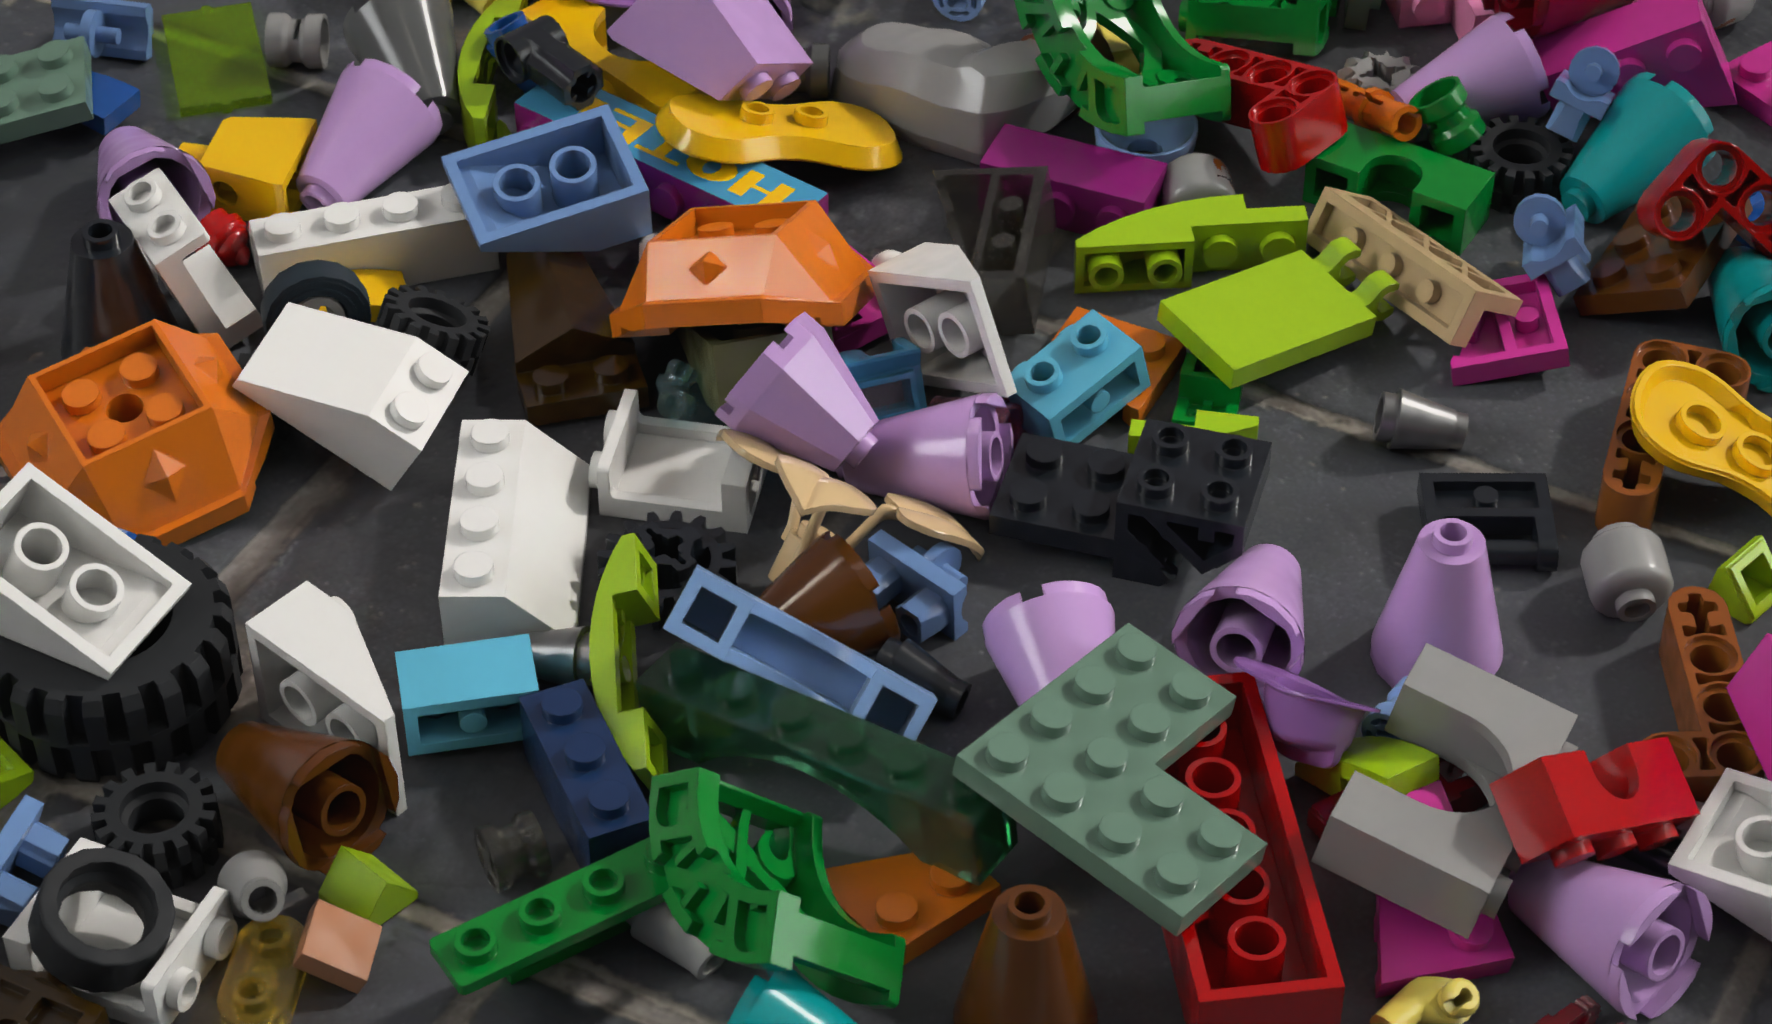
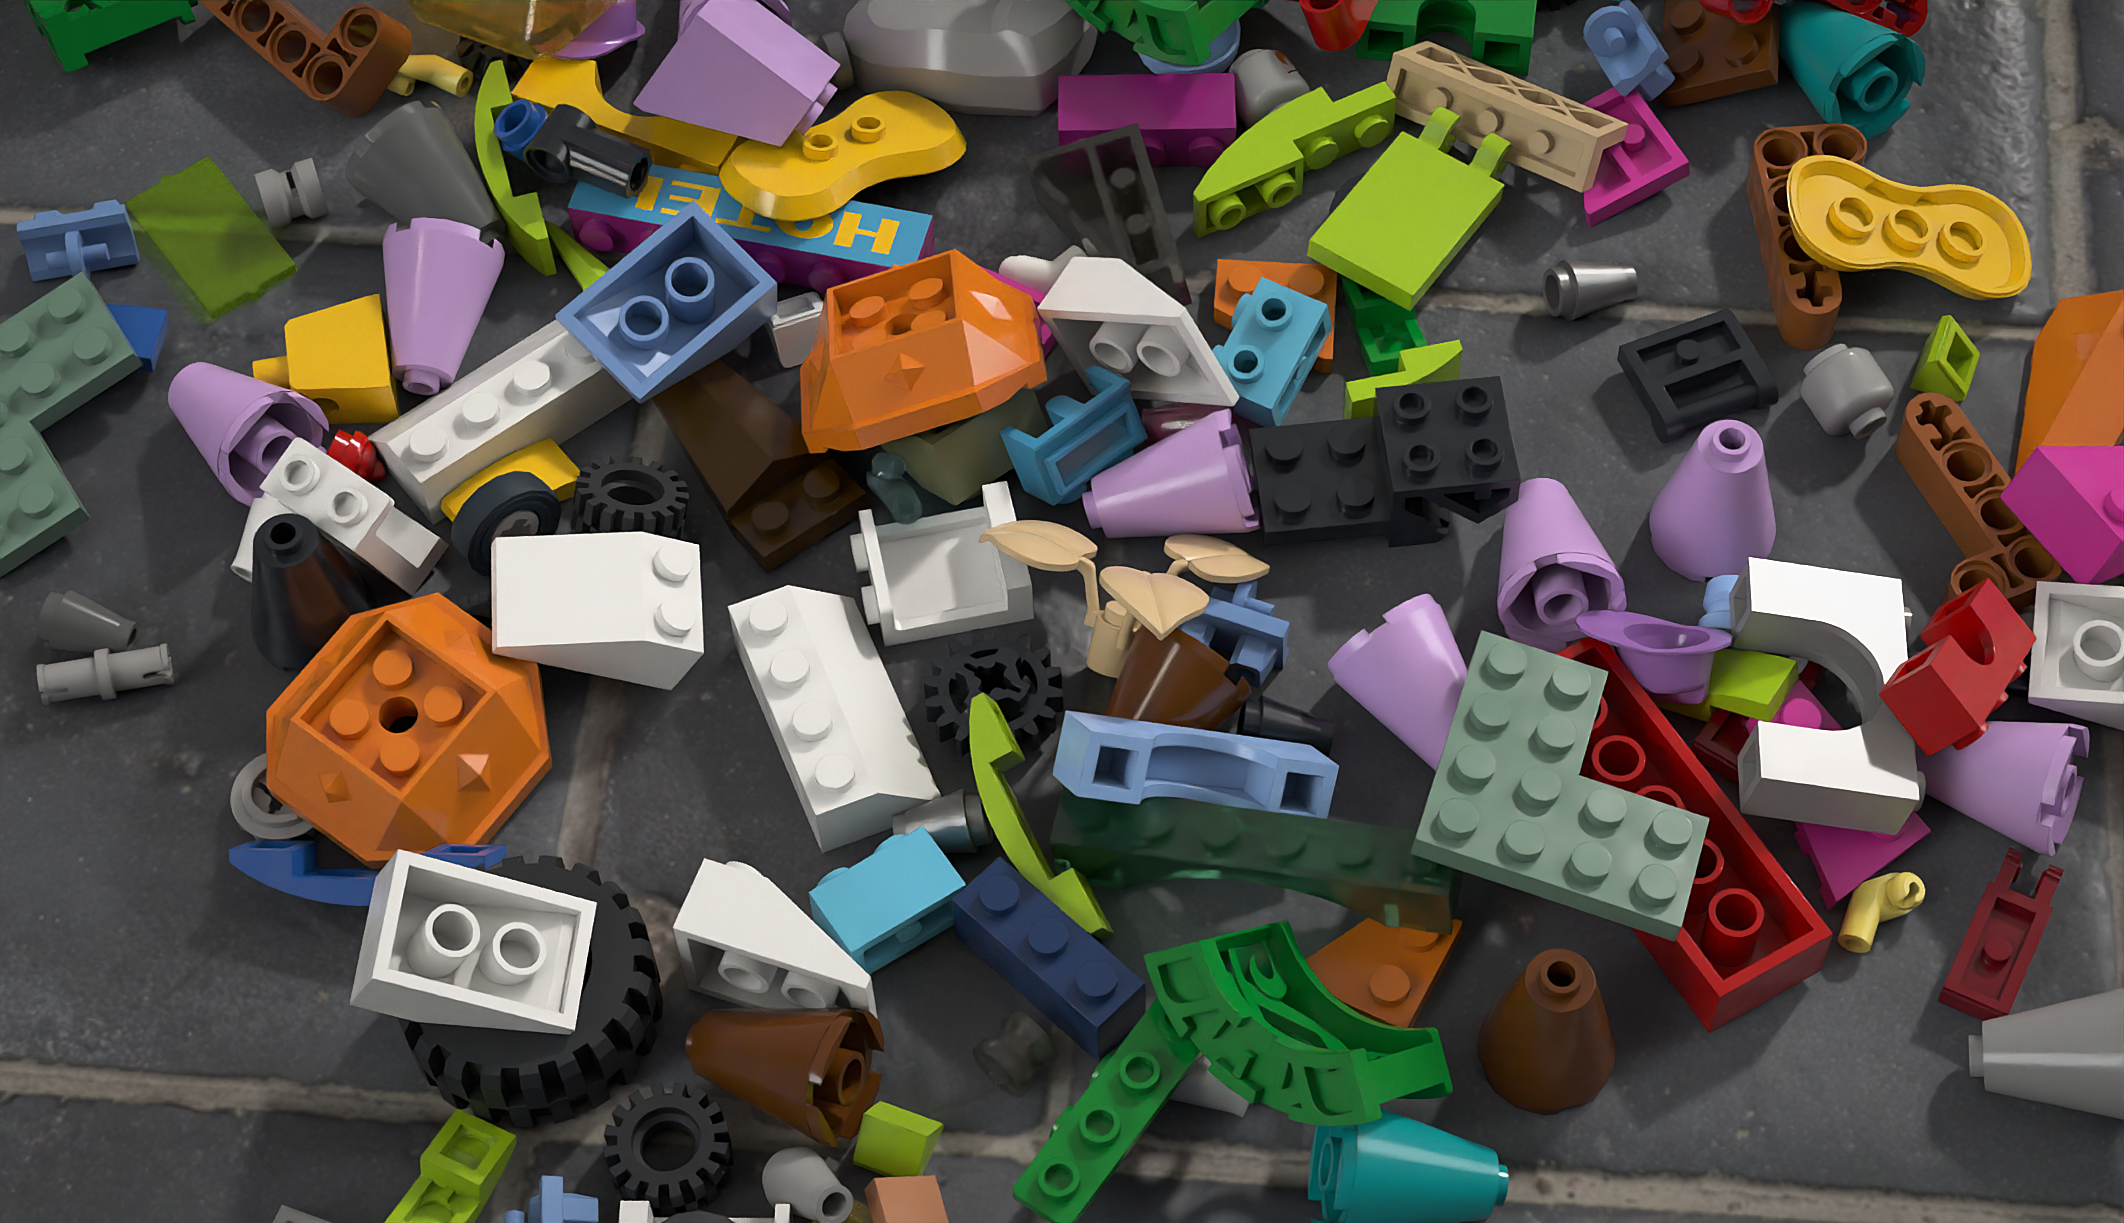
camera: 20 degrees left, 15 degrees up
lavender cone [714,311,879,472] -> none

